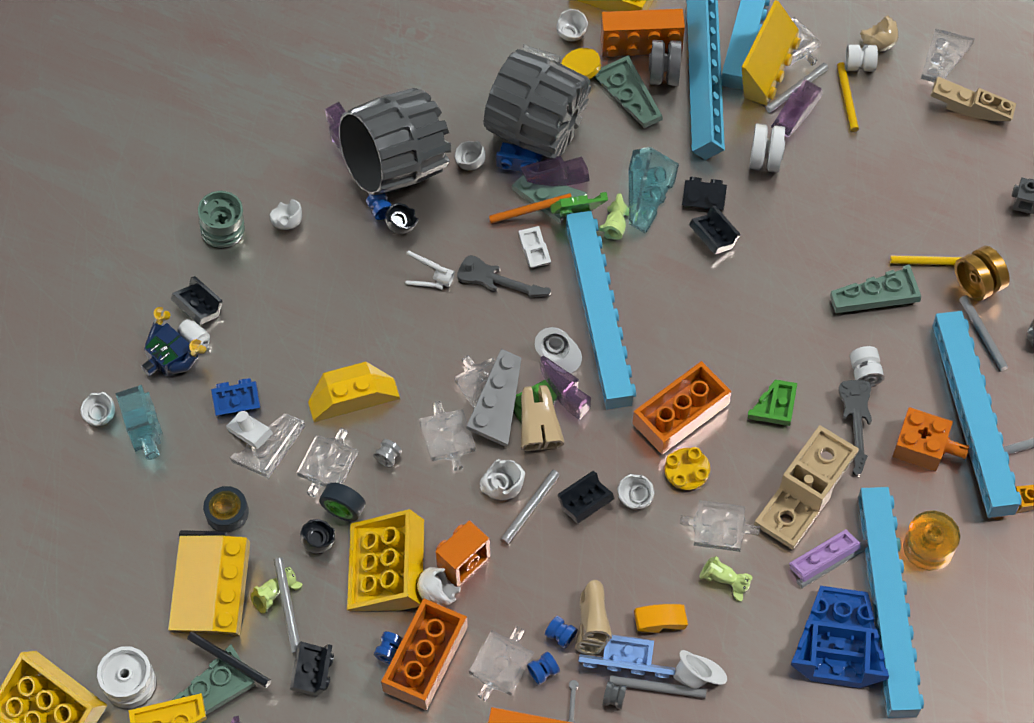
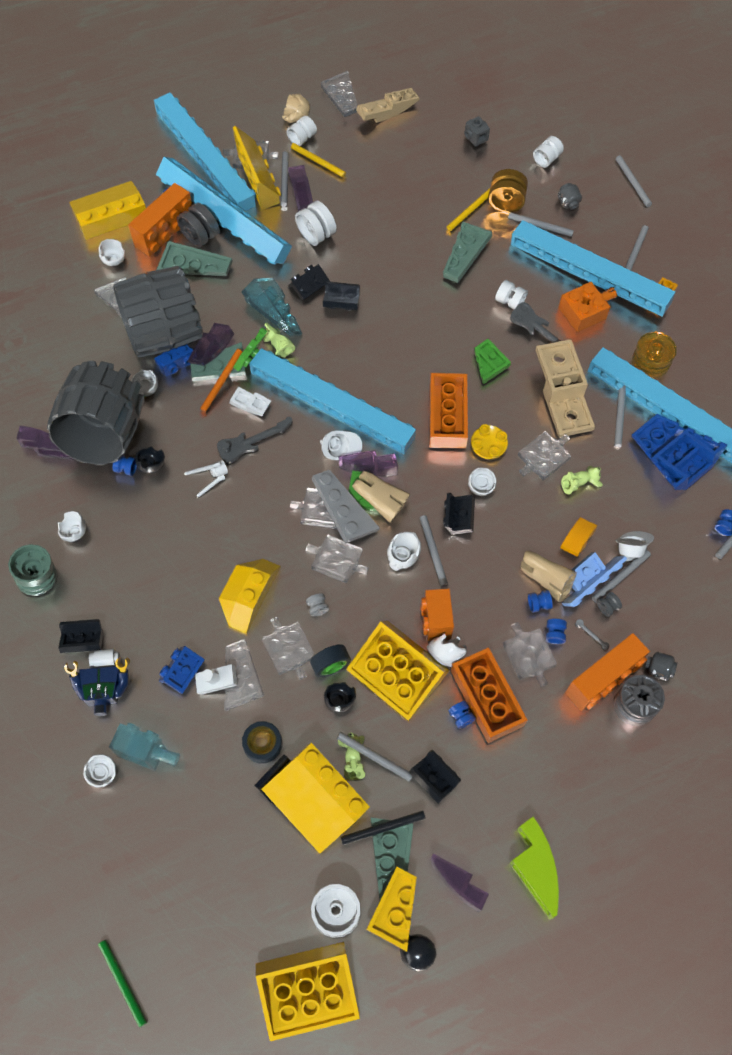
camera: 50 degrees left, 5 degrees up
yellow tile [561,48,601,79] -> none
lavender tile [789,529,861,582] -> none

